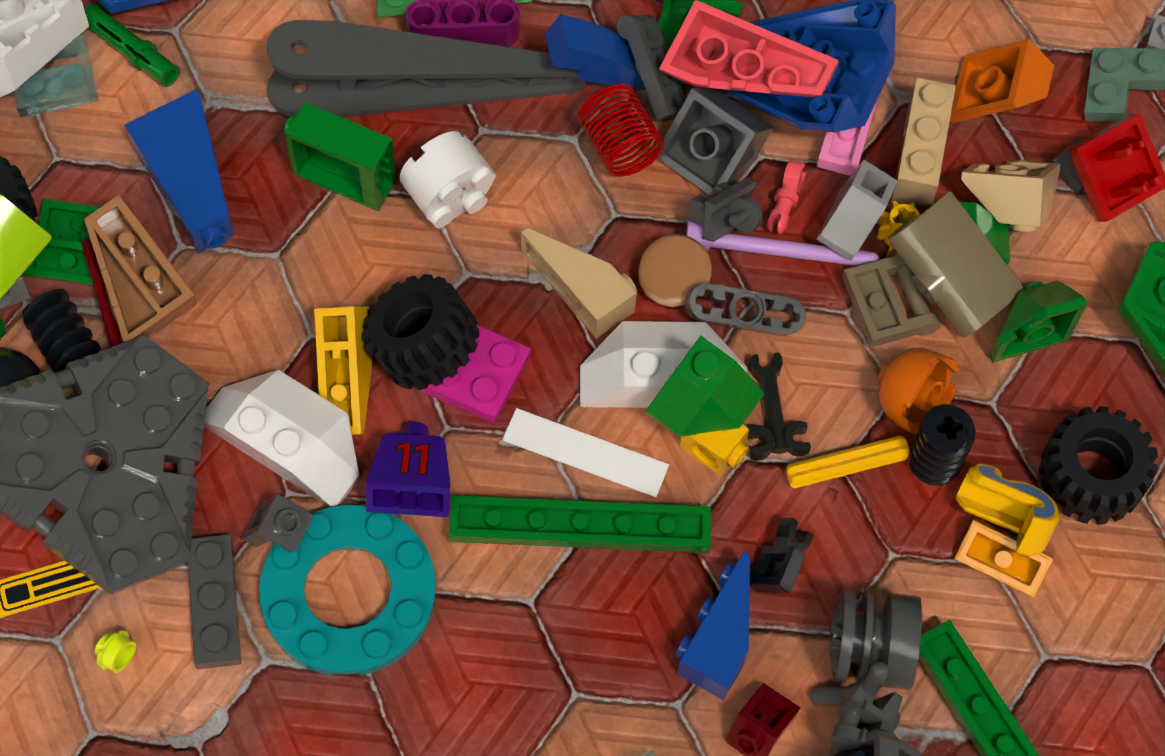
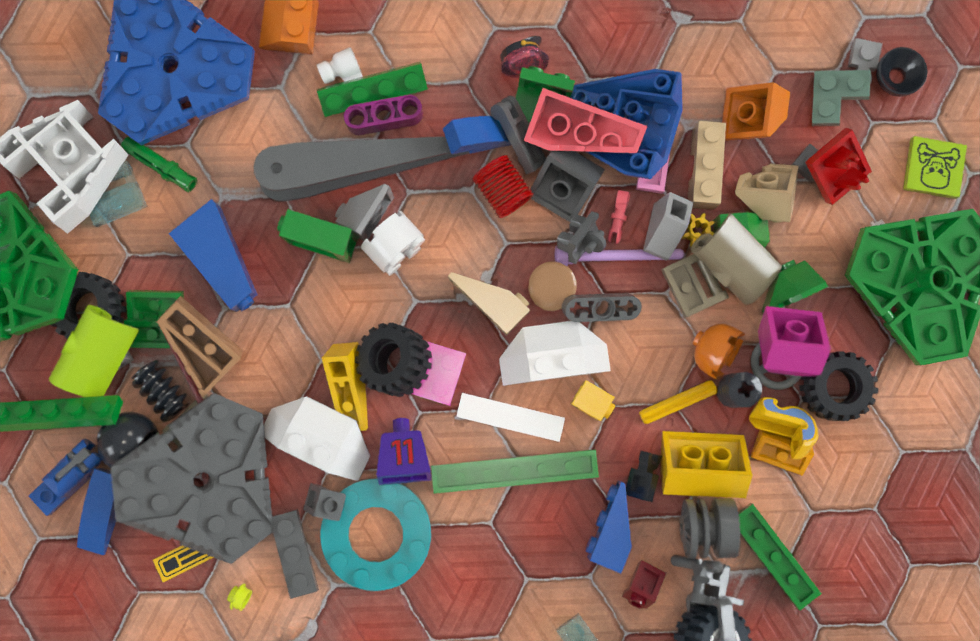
camera: 10 degrees left, 20 degrees up
green slope [645,335,765,437] -> none
pearl dark grey bar [747,352,811,461] -> none
none -> light grey slope [335,184,394,241]
none -> yellow slope [660,431,752,498]
none -> dark pink piece [751,306,831,390]

